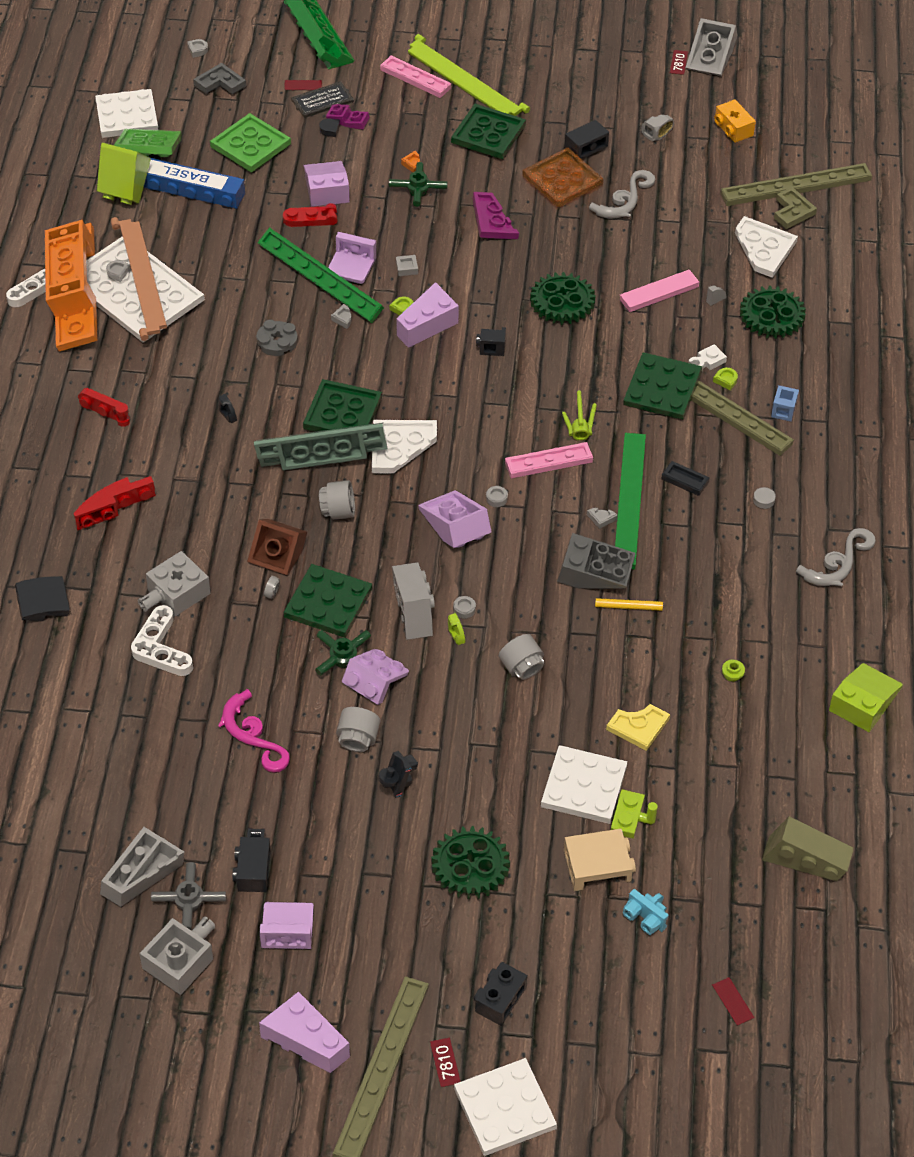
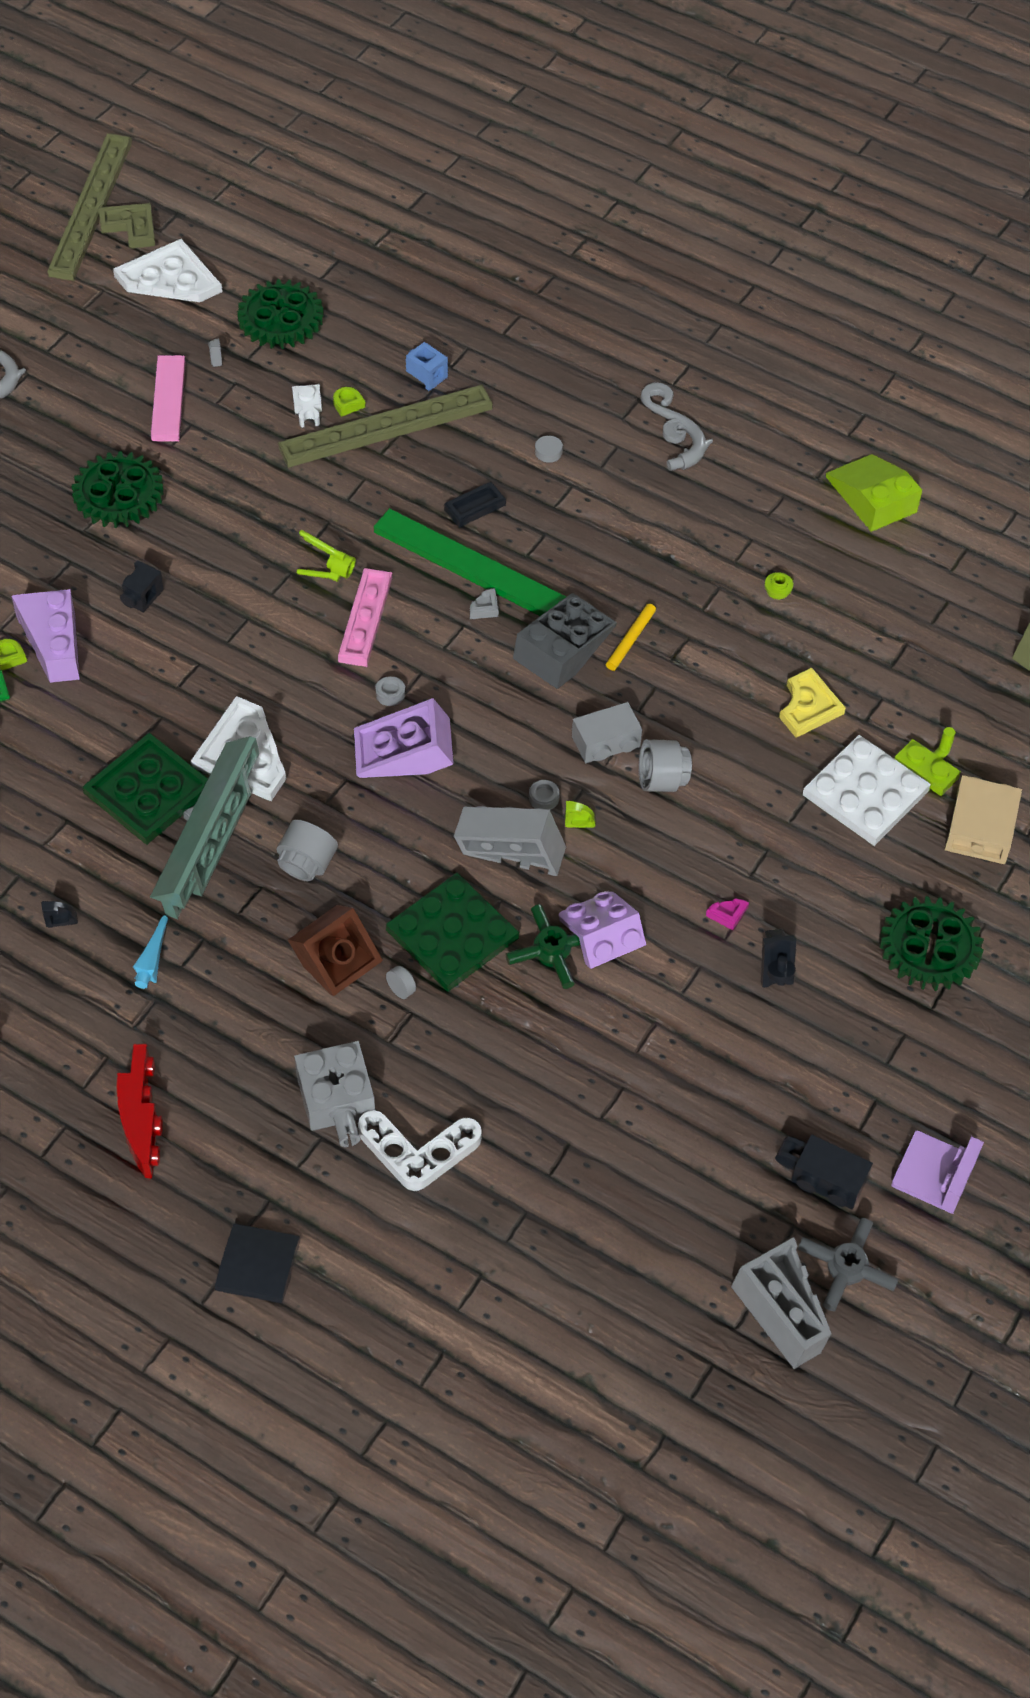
camera: 65 degrees left, 5 degrees up
light grey brick [140,917,215,995] -> none
dark pink plant [218,689,290,773] -> none
light grey piece [336,707,381,752] -> none
dark green plate [623,352,702,420] -> none
none -> medium azure piece [133,915,168,989]
none -> light grey piece [572,702,642,764]
none -> dark pink tile [706,899,749,930]

